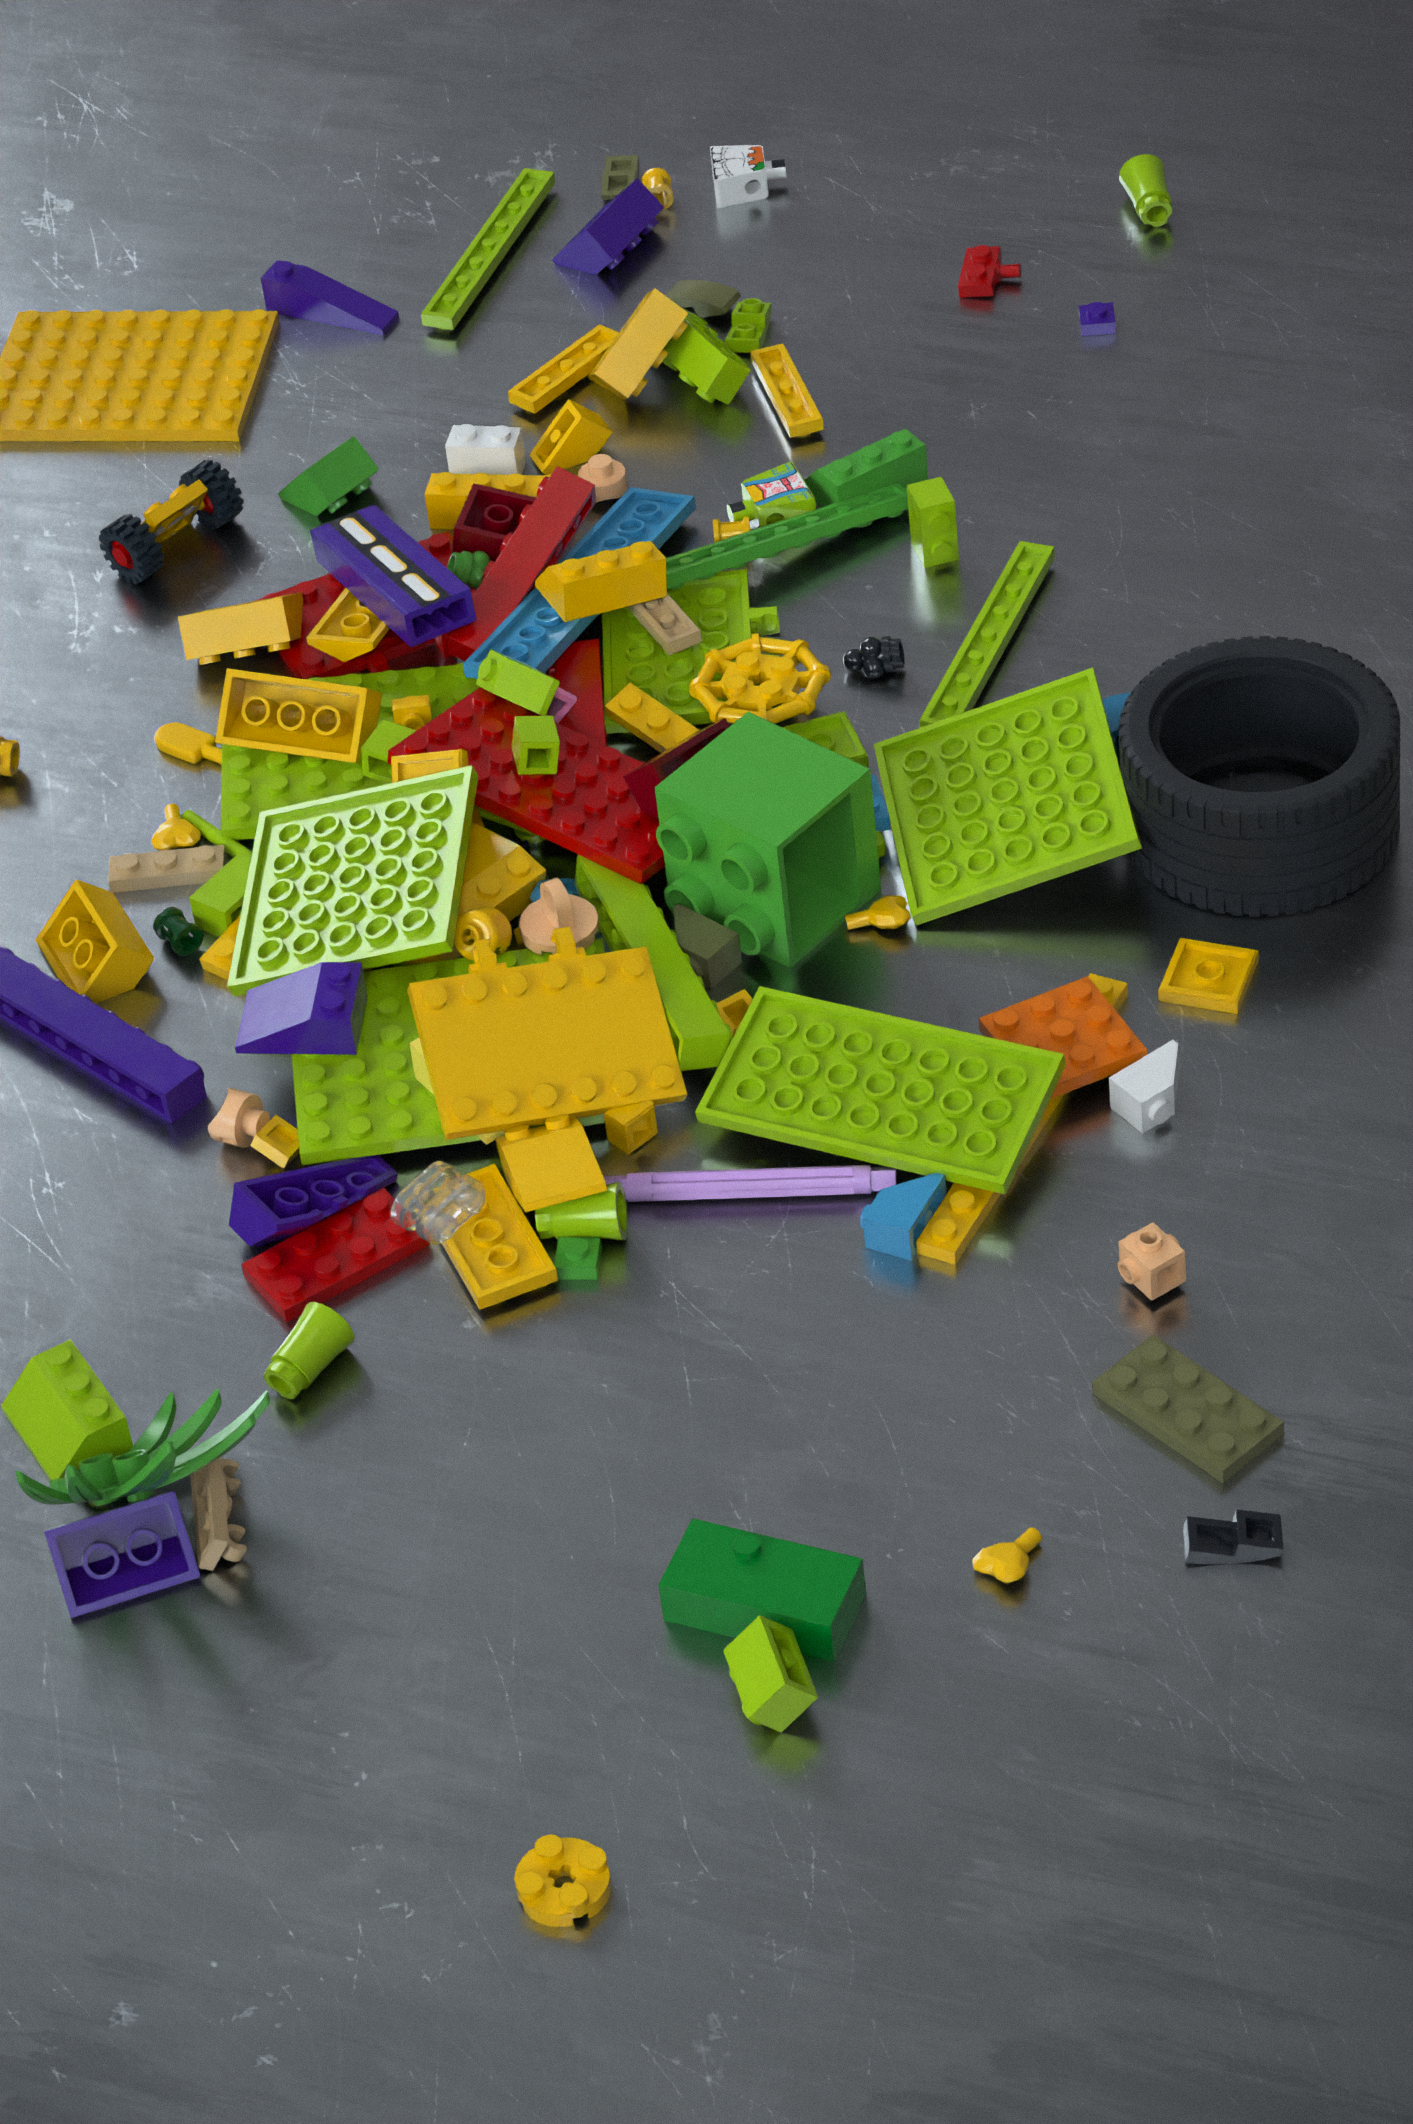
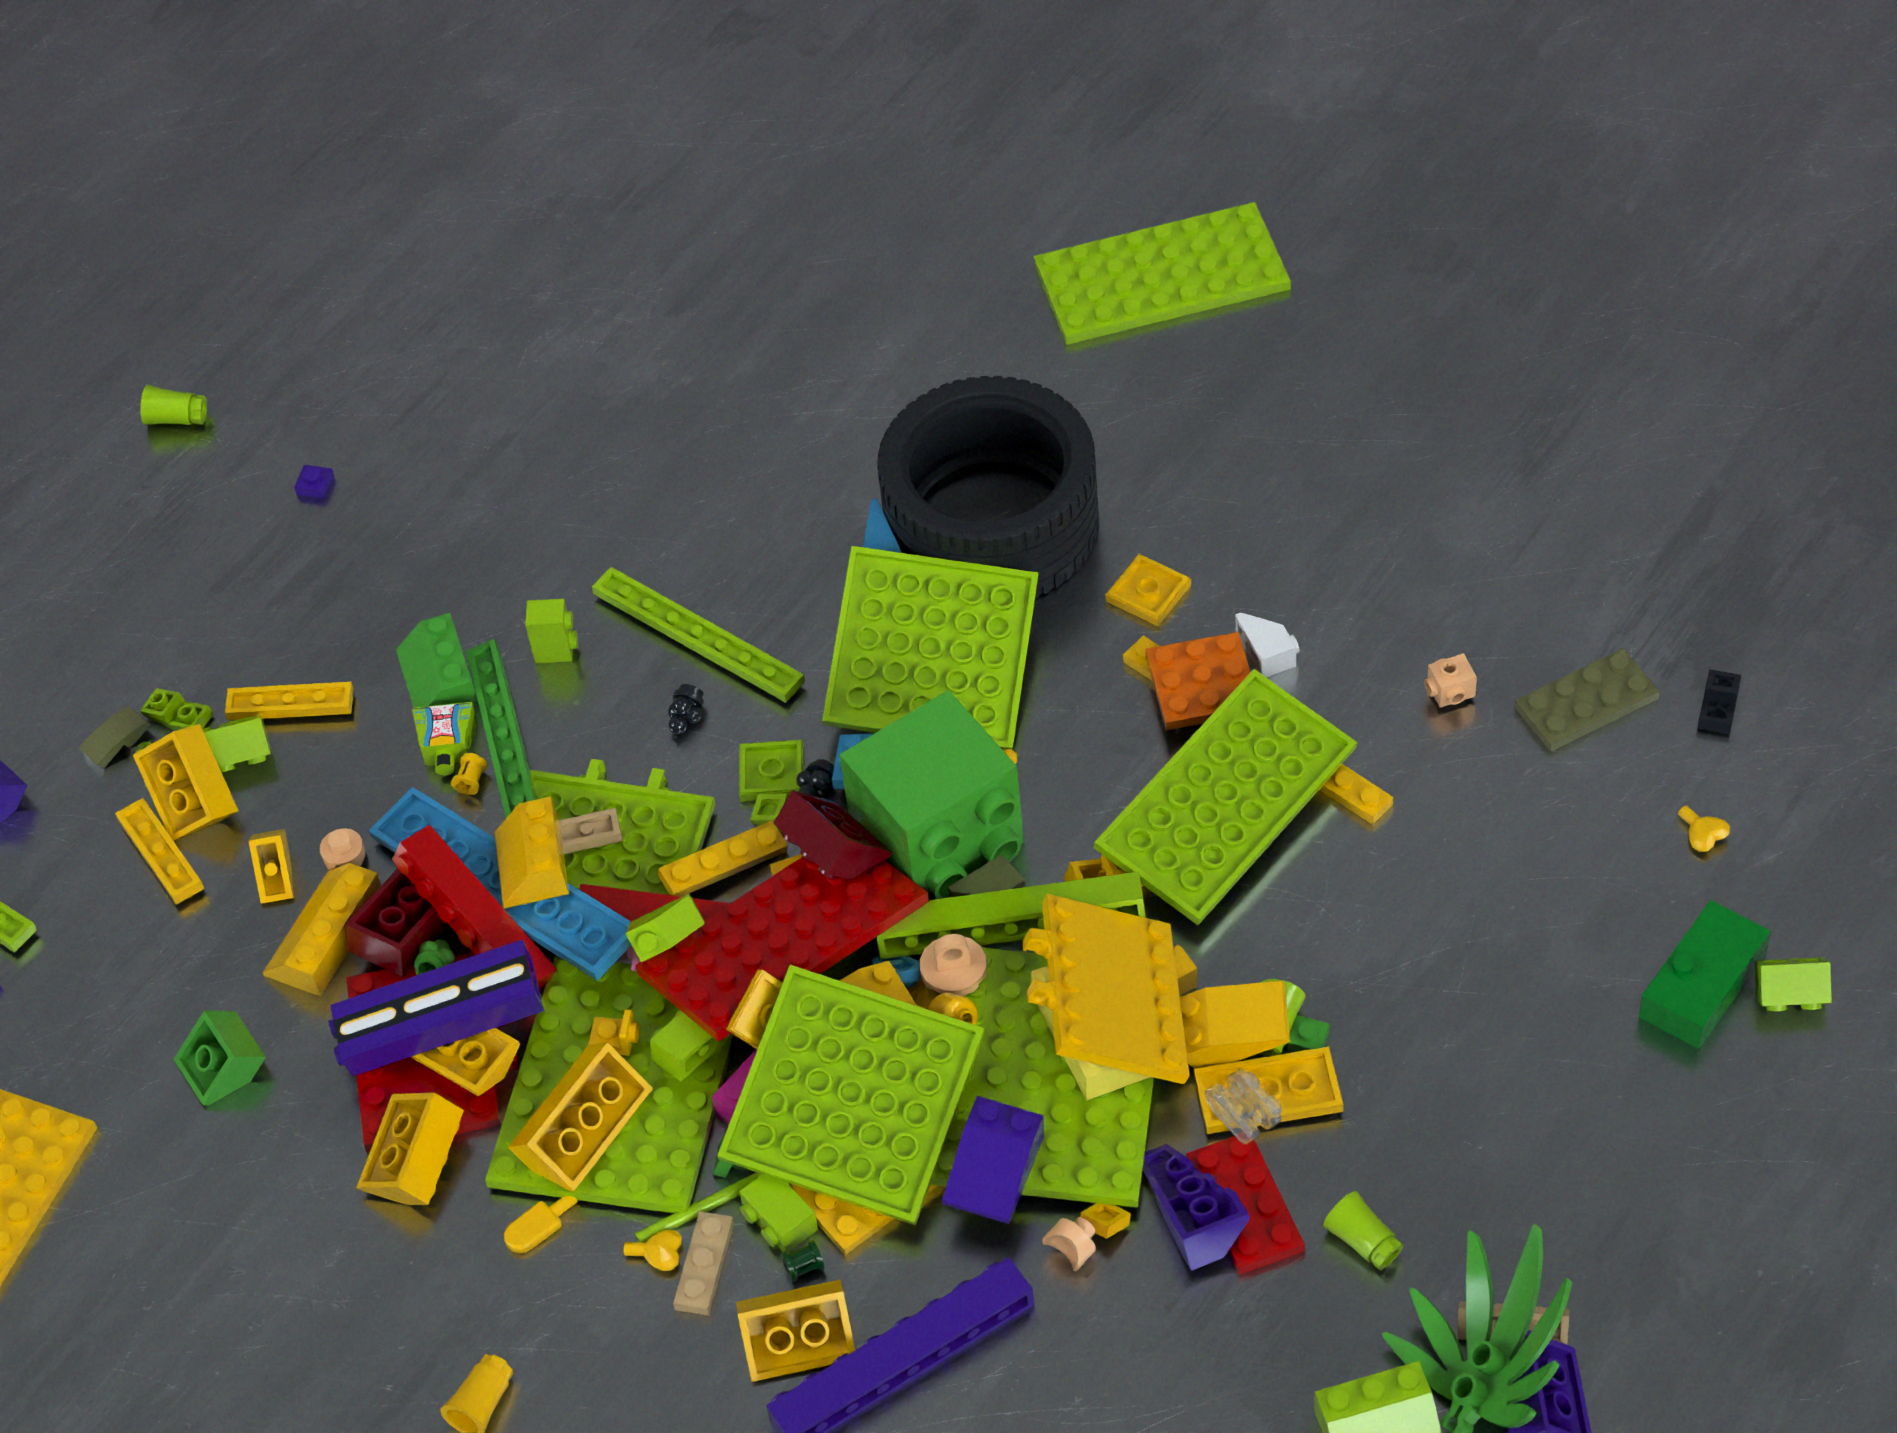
camera: 75 degrees left, 10 degrees up
black plate [99,459,244,584] -> none
white brick [445,424,526,475] -> none
lime brick [512,716,560,775] -> none
lavender piece [603,1165,897,1202] -> none
yellow plate [689,633,831,724] -> none
dark azure slope [860,1173,946,1261] -> none
red plate [958,245,1022,298] -> none

